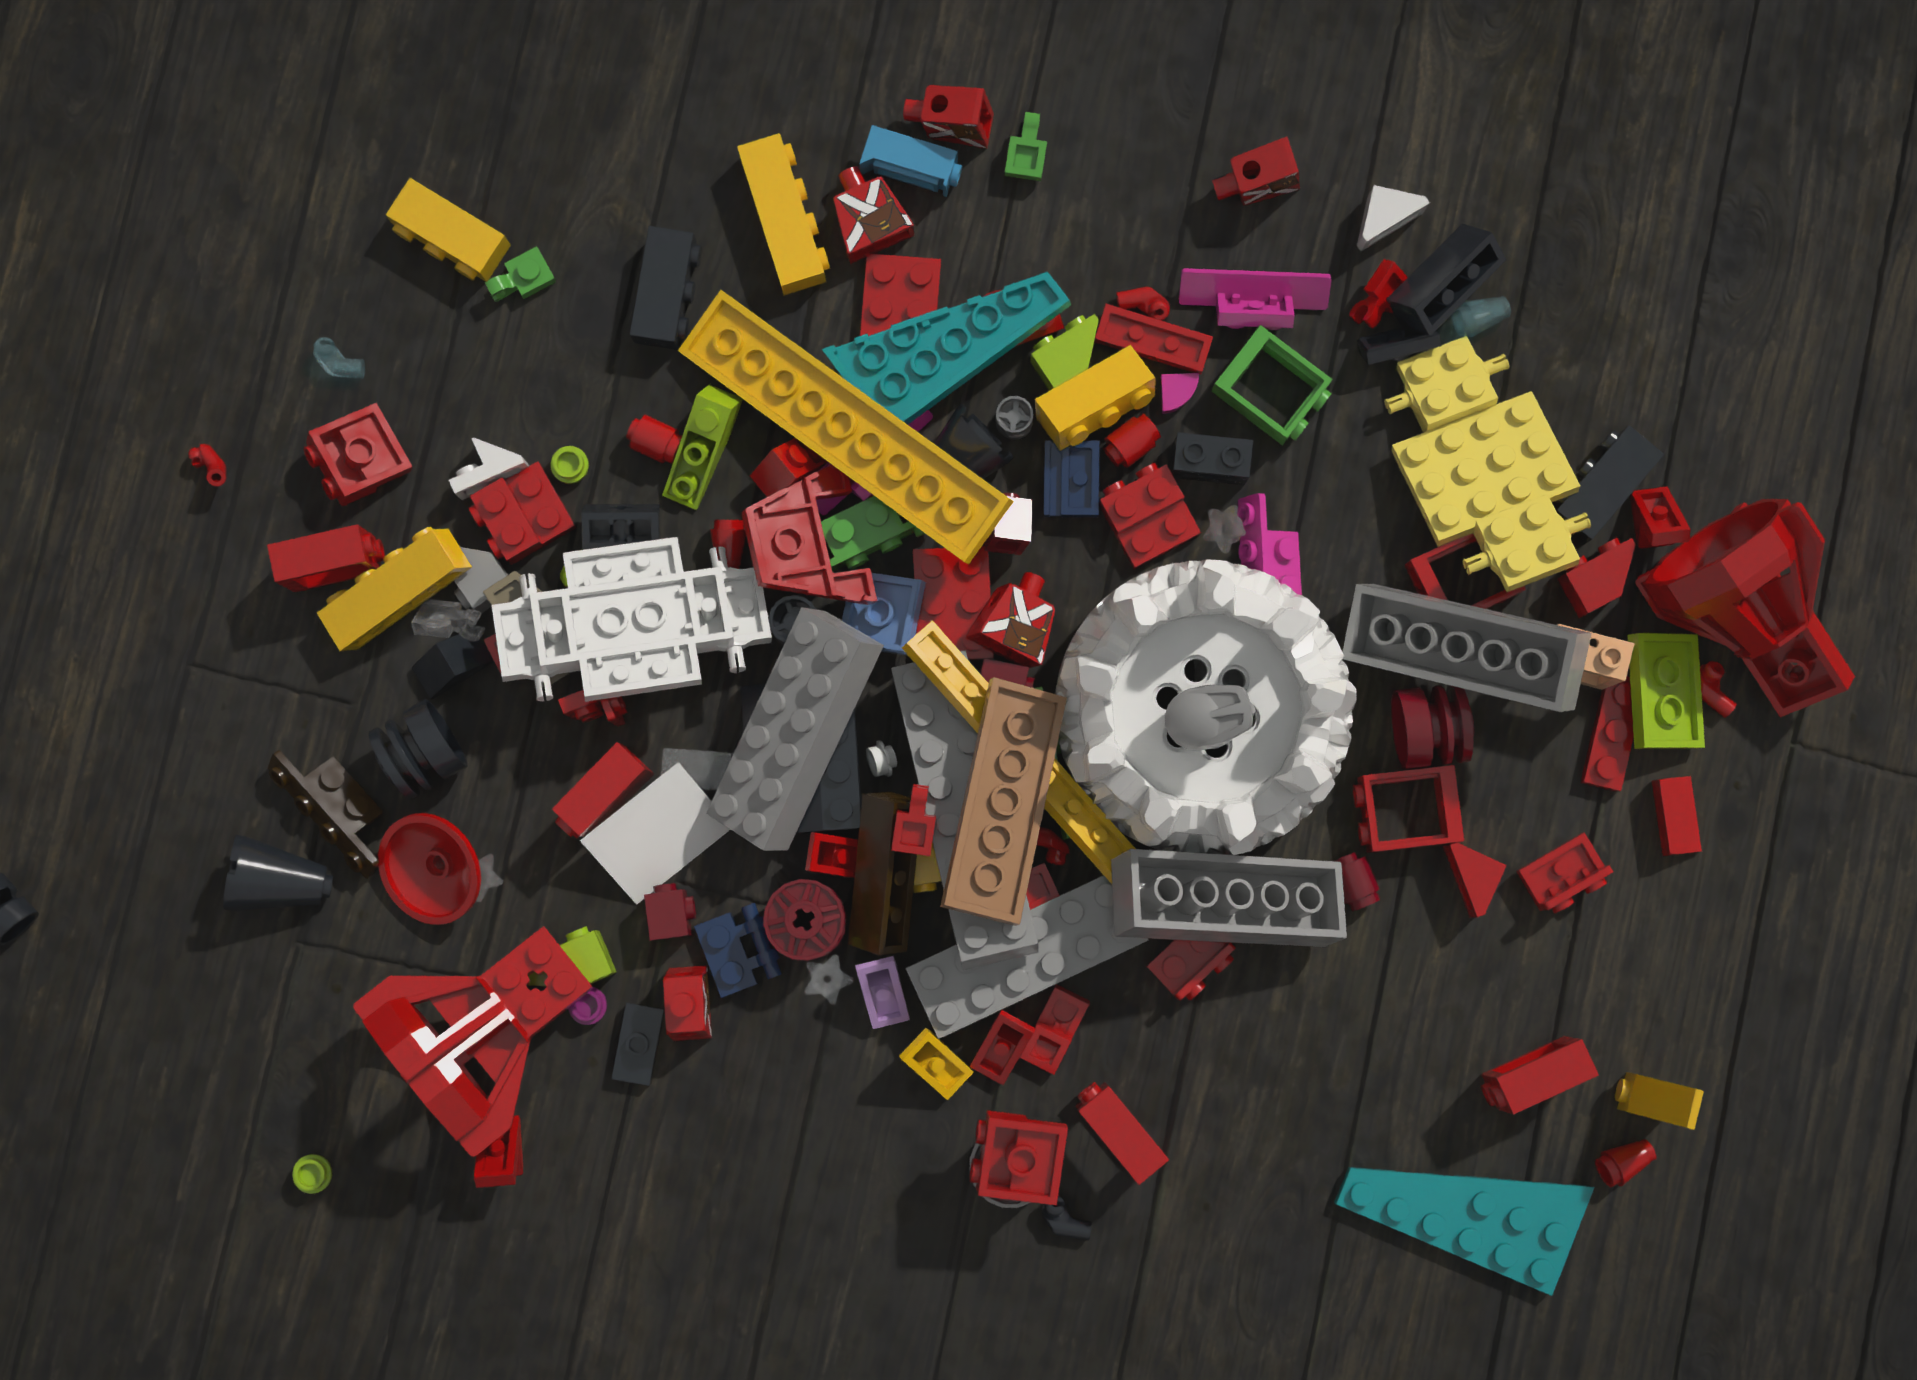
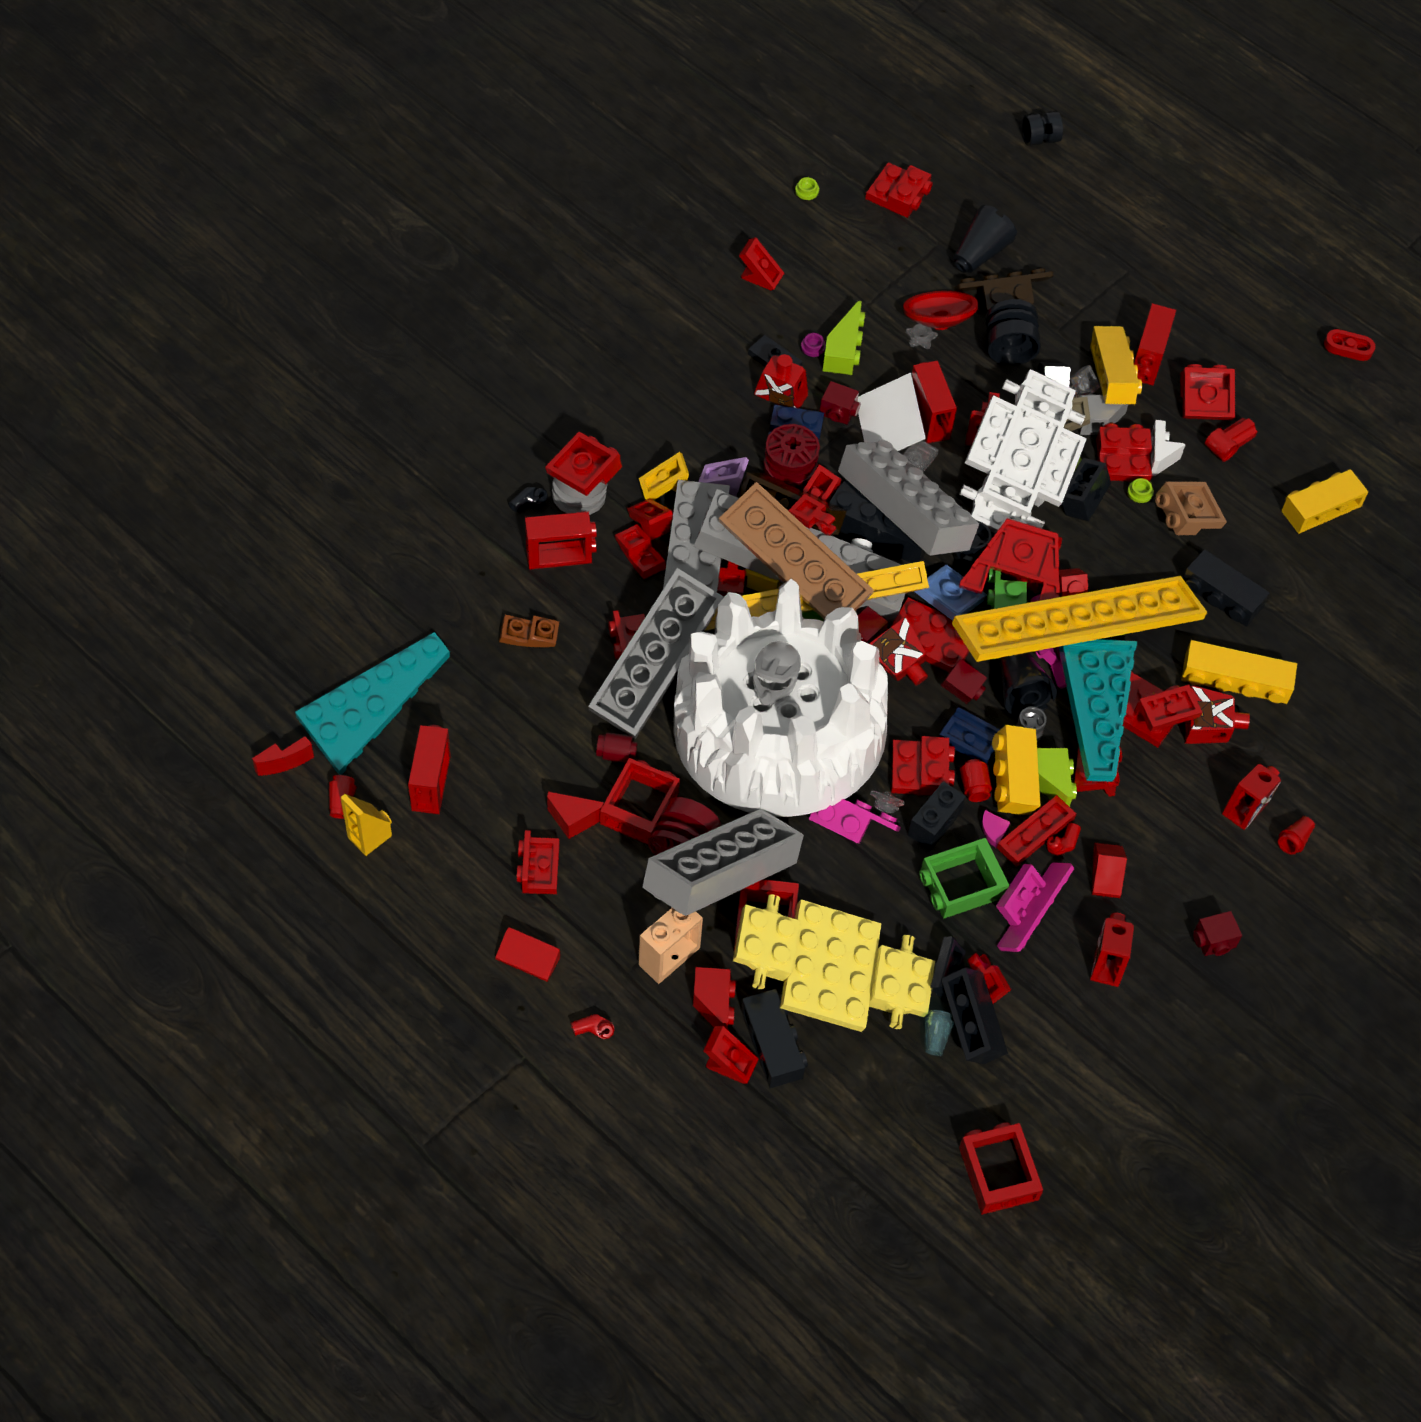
camera: 115 degrees right, 25 degrees down
red arm [188,444,226,486] -> none
clear light blue arm [313,337,365,378] -> none
red plate [353,926,593,1157] -> none
bright green plate [485,246,556,302] -> none
red brick [626,414,682,464] -> none
lime slope [662,384,743,510] -> none
clear plate [805,955,853,1005] -> none
dark azure window [859,125,962,197] -> none
bright green plate [1005,112,1047,181] -> none
white slope [1357,185,1429,251] -> none
red plate [1581,676,1634,792] -> none
lime plate [1628,633,1705,749] -> none
red plate [1635,499,1855,717] -> none
none -> red slope [252,736,314,776]
none -> dark orange slope [499,614,559,647]
none -> red plate [866,162,933,218]
none -> red window [959,1123,1043,1215]
none -> red slope [1092,843,1127,898]
none -> red bracket [1134,685,1203,732]
none -> medium nougat plate [1156,482,1227,535]
none -> dark red brick [1193,911,1242,956]
none -> red piece [1205,418,1257,462]
none -> red cone [1278,816,1315,855]
none -> red plate [1324,329,1376,361]

